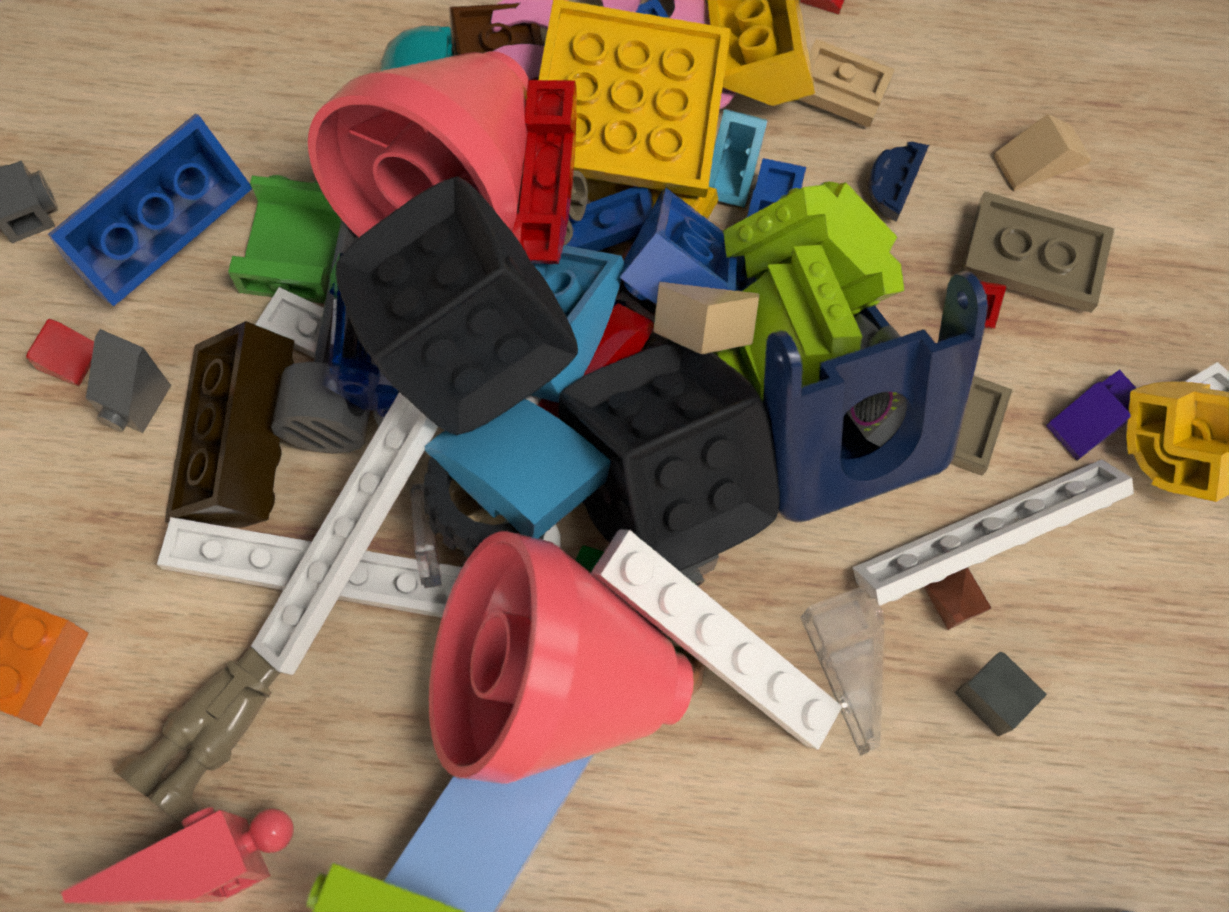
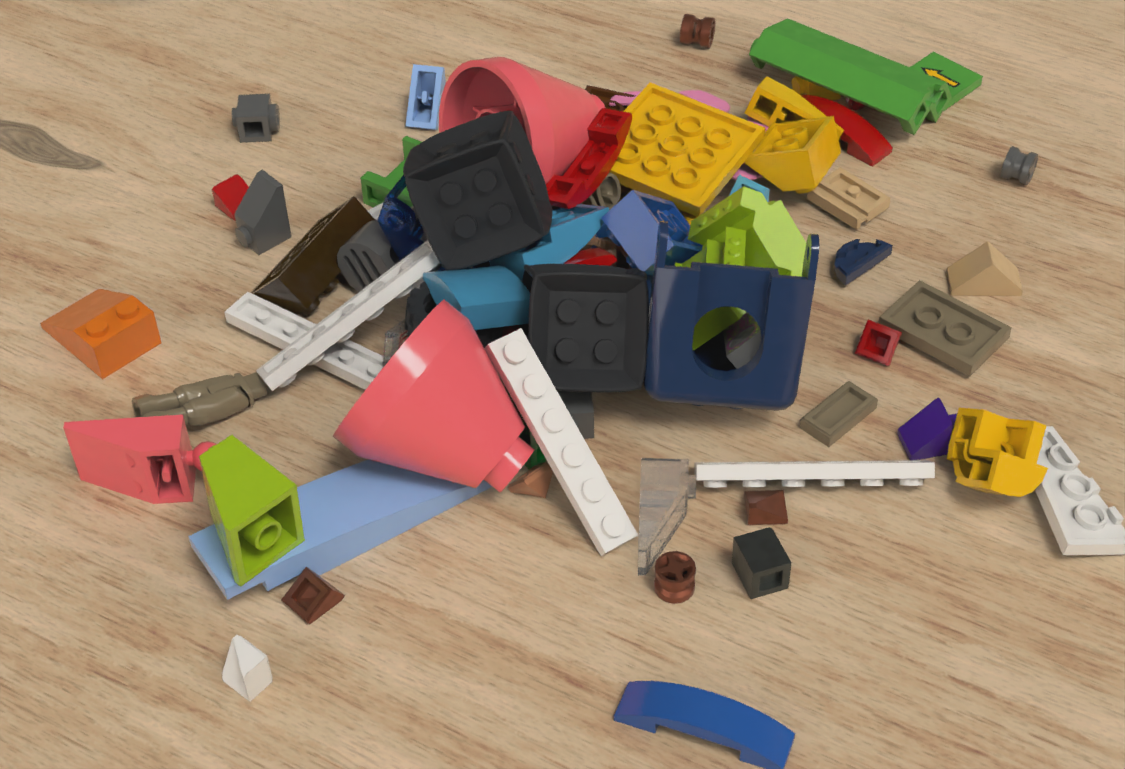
camera: 30 degrees right, 25 degrees down
blue slope [48,114,252,307] -> none
tan slope [654,282,759,354] -> none
none -> light blue slope [405,64,446,130]
none -> copper wheel [654,551,696,604]

